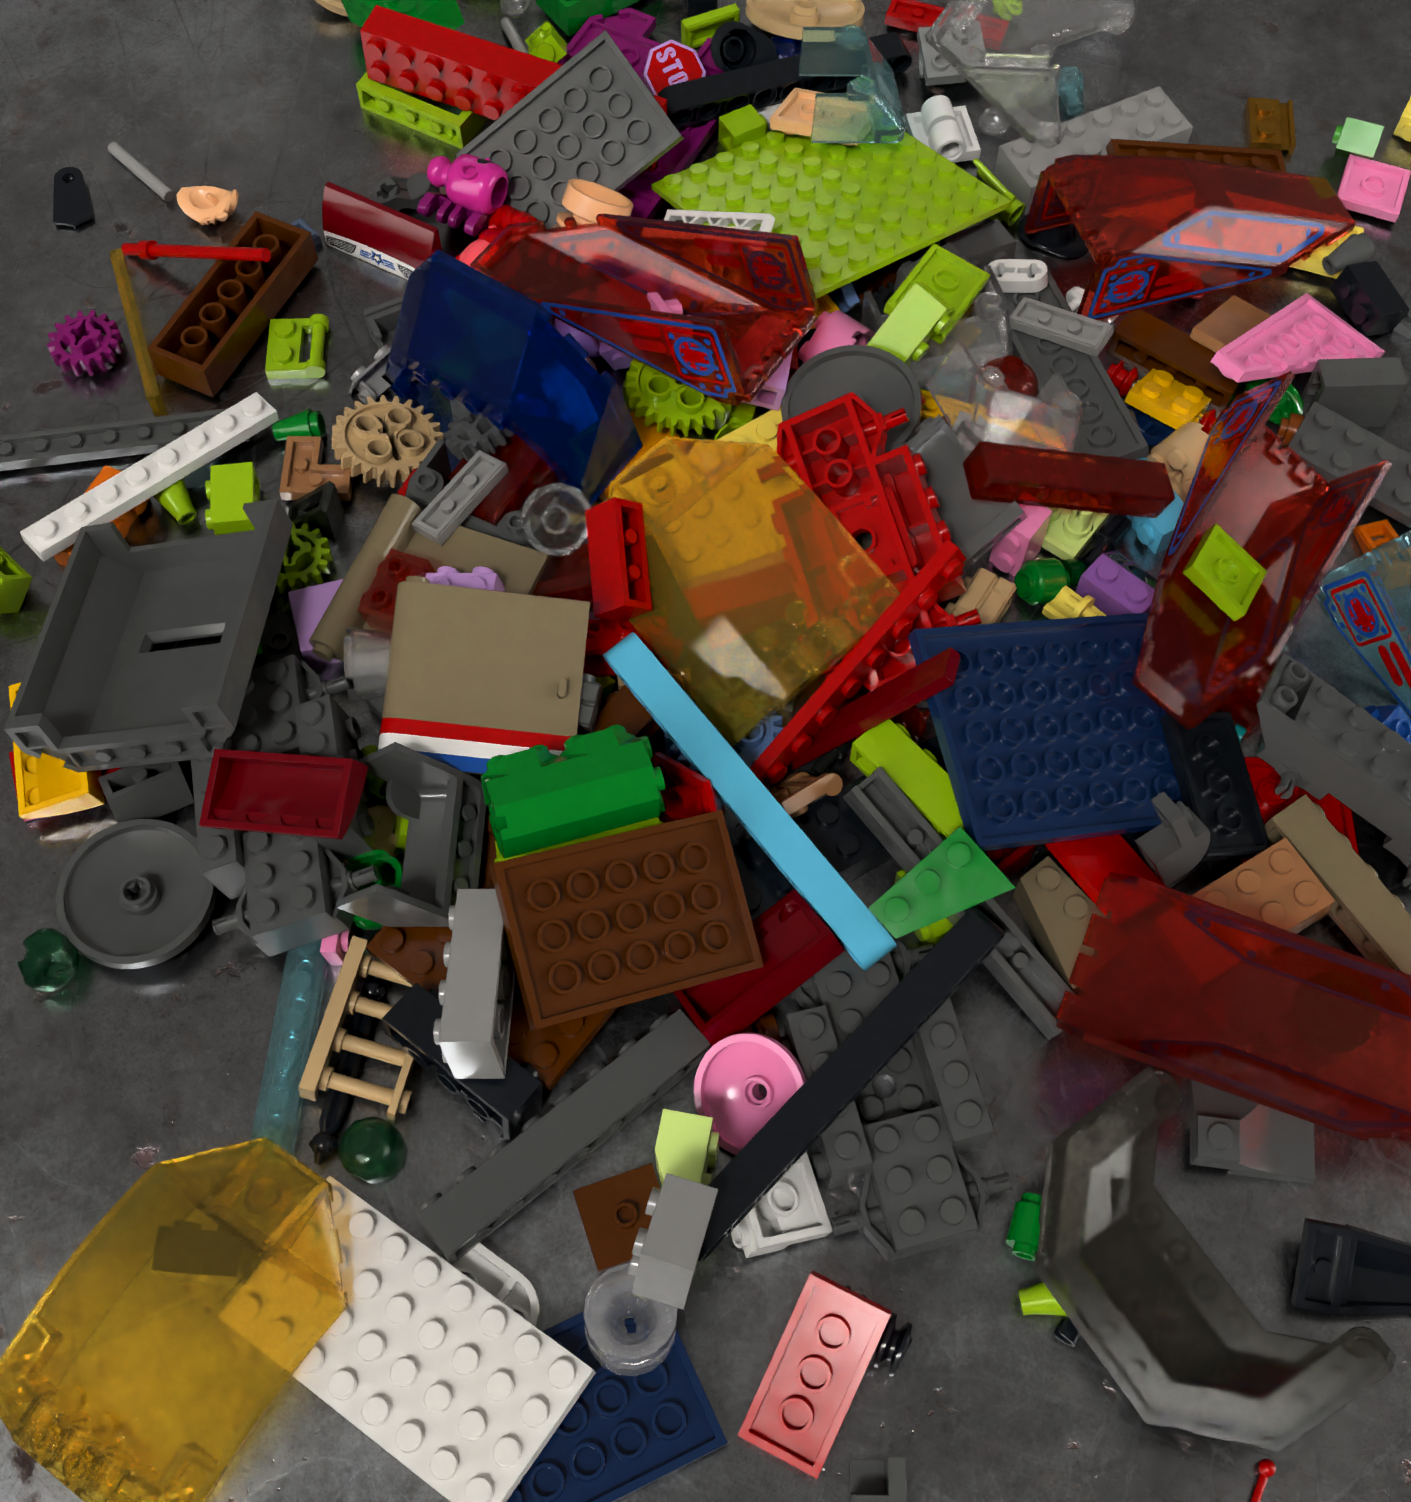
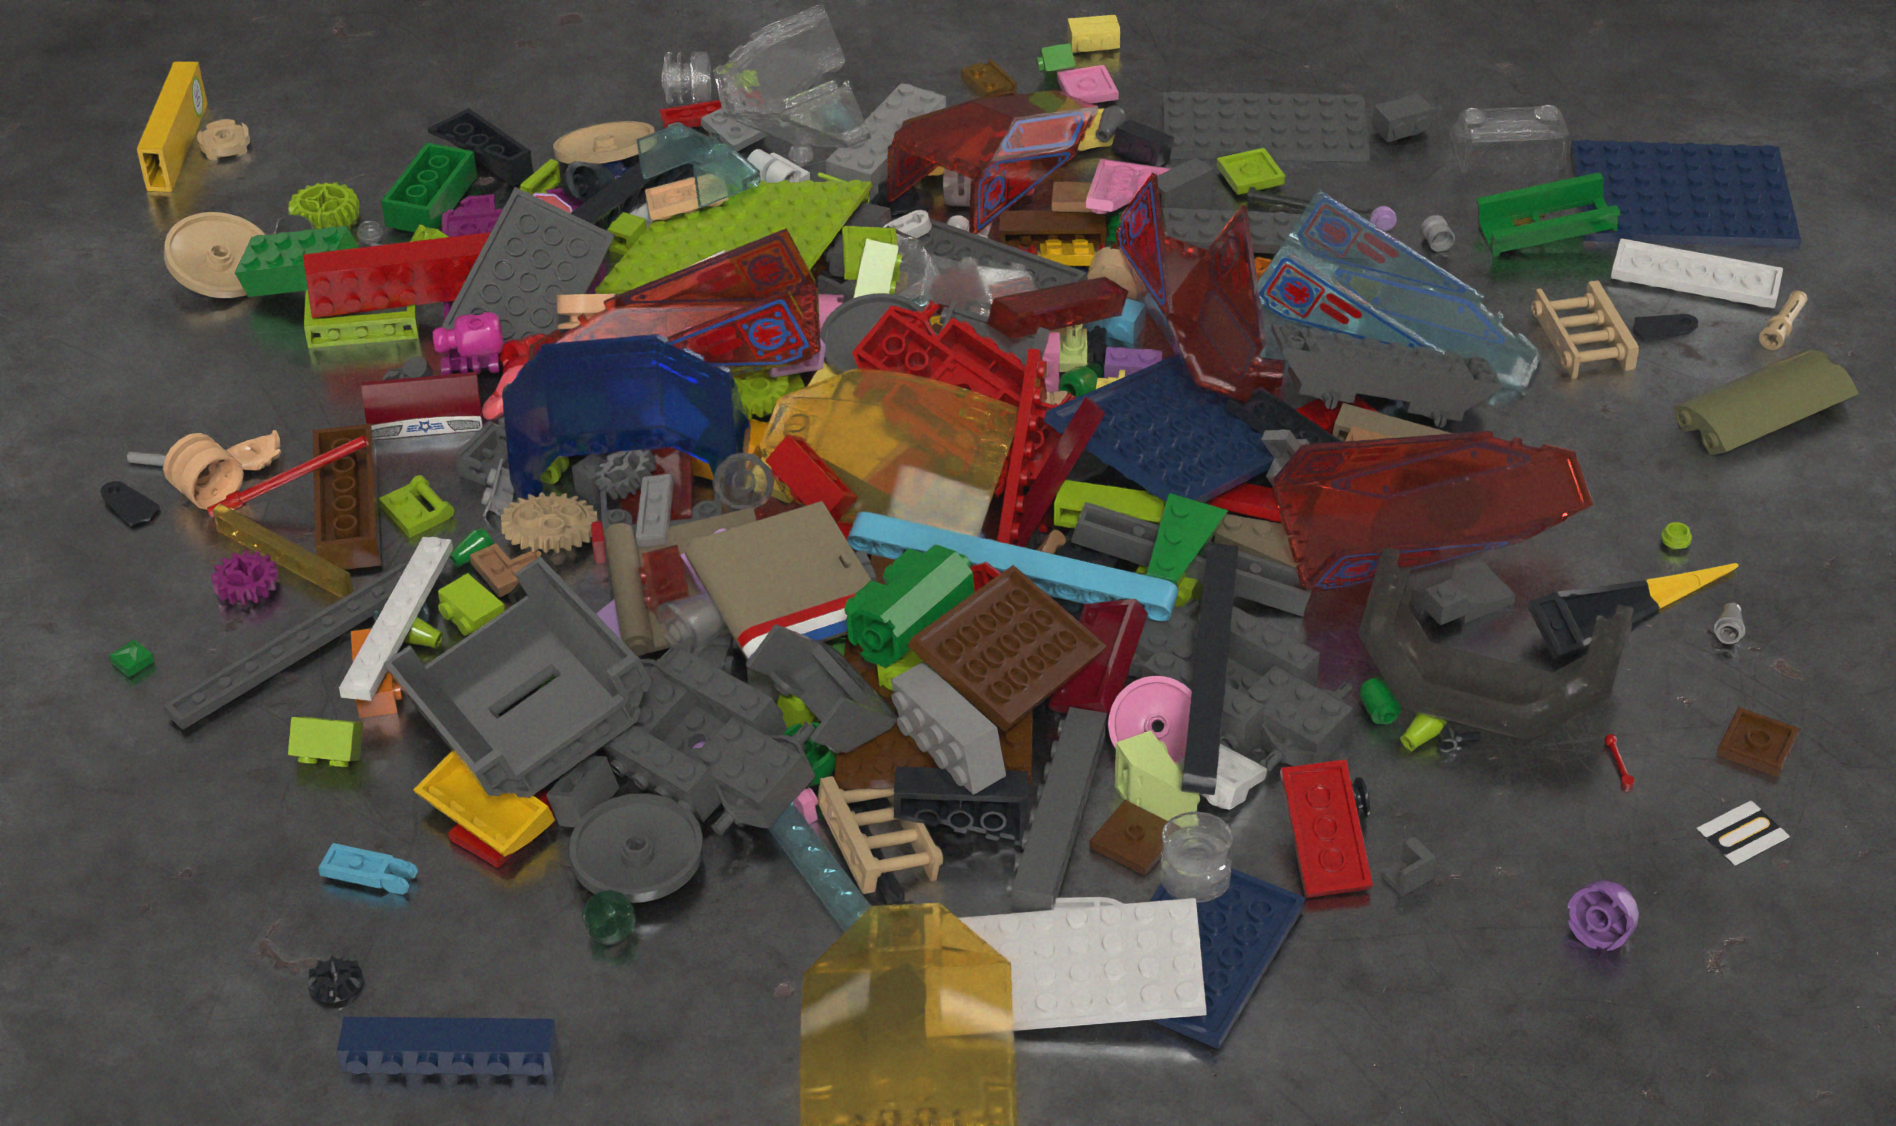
camera: 35 degrees left, 20 degrees down
dark red slope [199,749,368,840] -> none
clear green hair [338,1116,407,1184] -> none
light grey brick [628,1173,718,1310] -> none
light grey tile [1007,297,1113,357] -> none
lime plate [1182,523,1267,622] -> none
none -> light nougat wheel [163,433,244,510]

